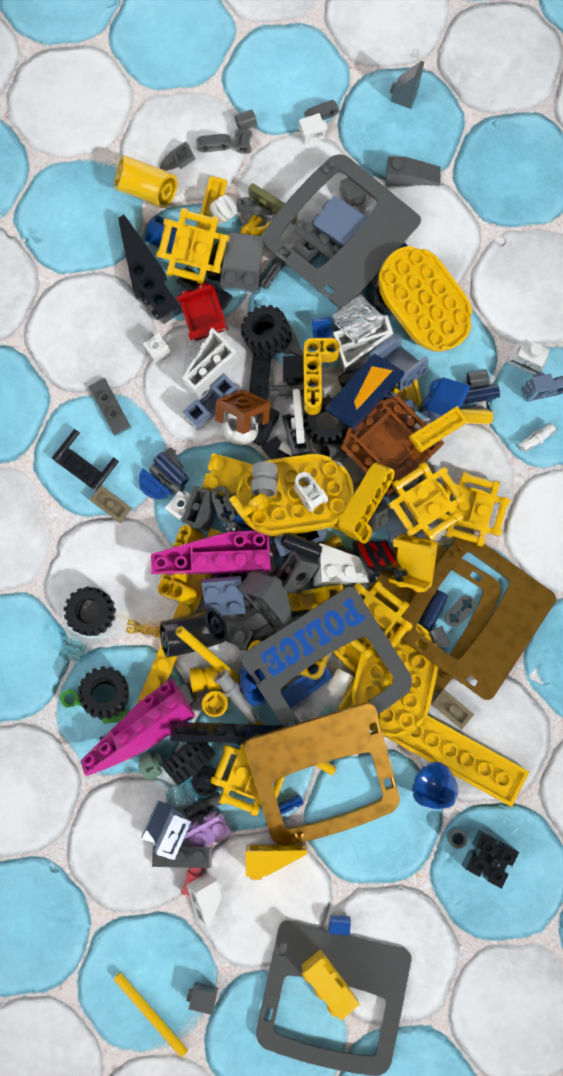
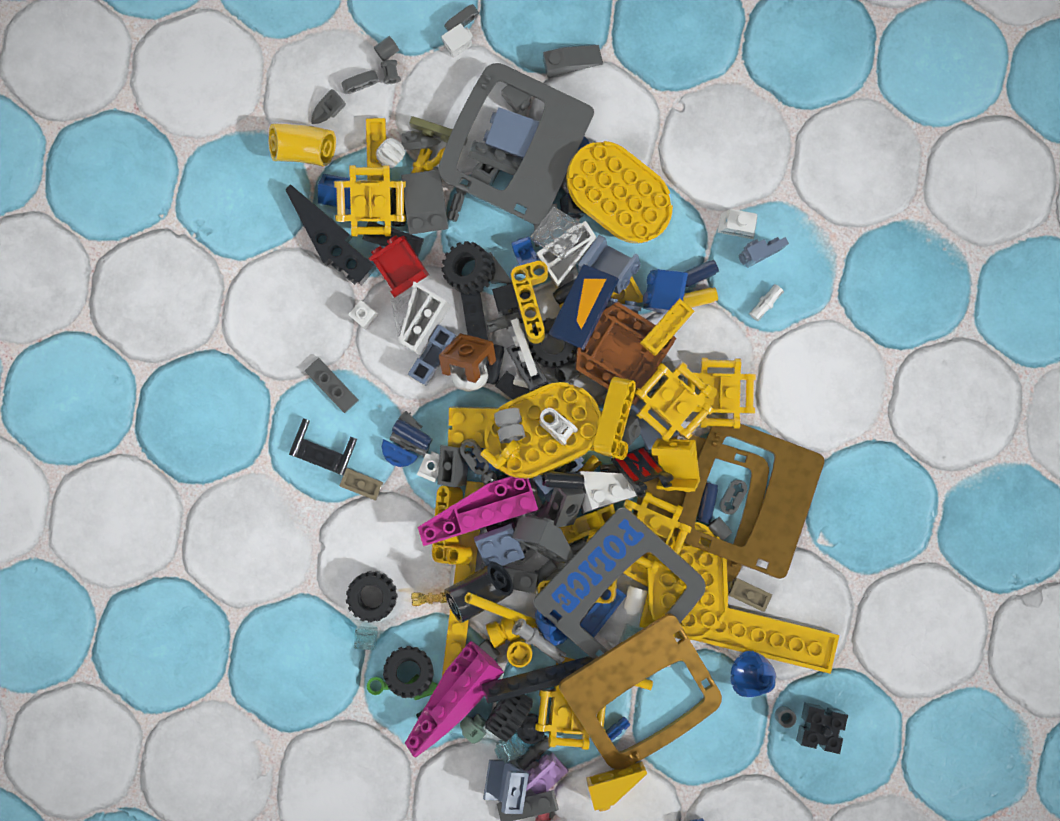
camera: 20 degrees left, 5 degrees up
dark grey beam [466,369,489,388] -> none

